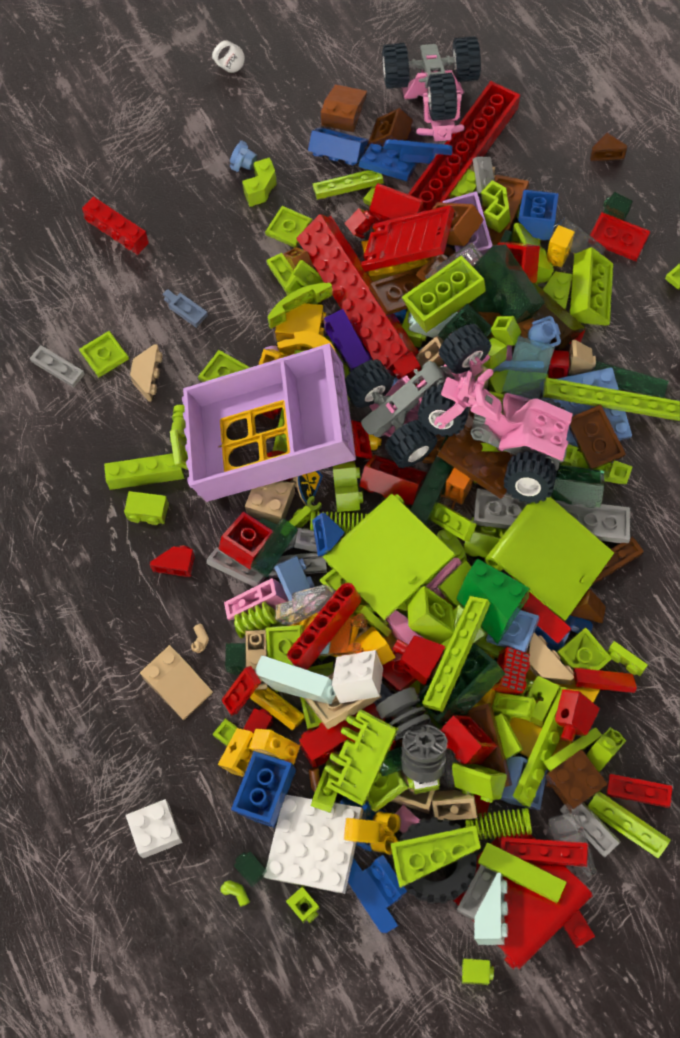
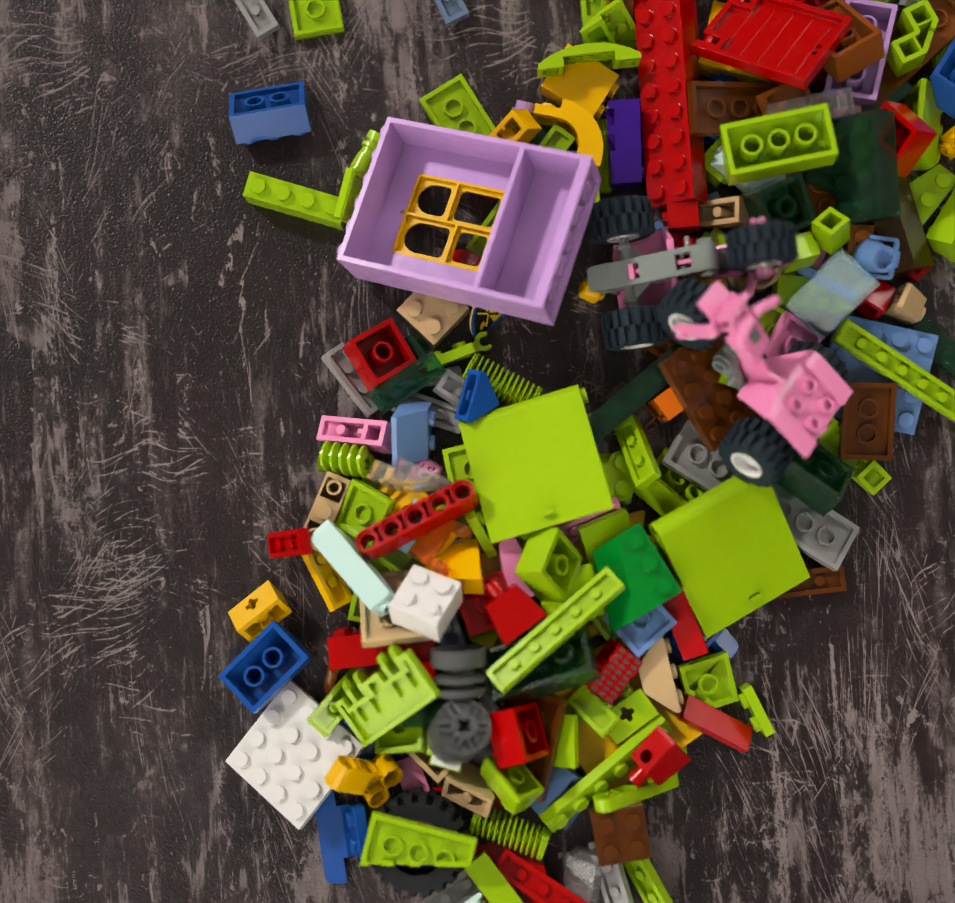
camera: 20 degrees right, 20 degrees up
lime brick [124,491,169,525] -> none
white brick [126,799,182,858] -> none
tan slope [130,344,162,402] -> none
tan slope [140,645,213,720] -> none
red slope [150,545,195,577] -> none
tan arm [191,624,209,653] -> none
lime tile [213,719,237,746] -> none
lime arm [221,880,250,907] -> none
clear green brick [225,643,246,675] -> none
clear green brick [234,851,267,887] -> none
red brick [243,708,274,733] -> none
yellow brick [249,729,300,765] -> none
lime brick [286,887,320,923] -> none
lime brick [333,461,363,512] -> none
red slope [351,420,373,459] -> none
red slope [359,454,427,505] -> none
reddish brown slope [570,589,606,623] -> none
lime slope [586,727,627,772] -> none
red plate [606,774,673,808] -> none
none -> blue slope [229,81,311,145]

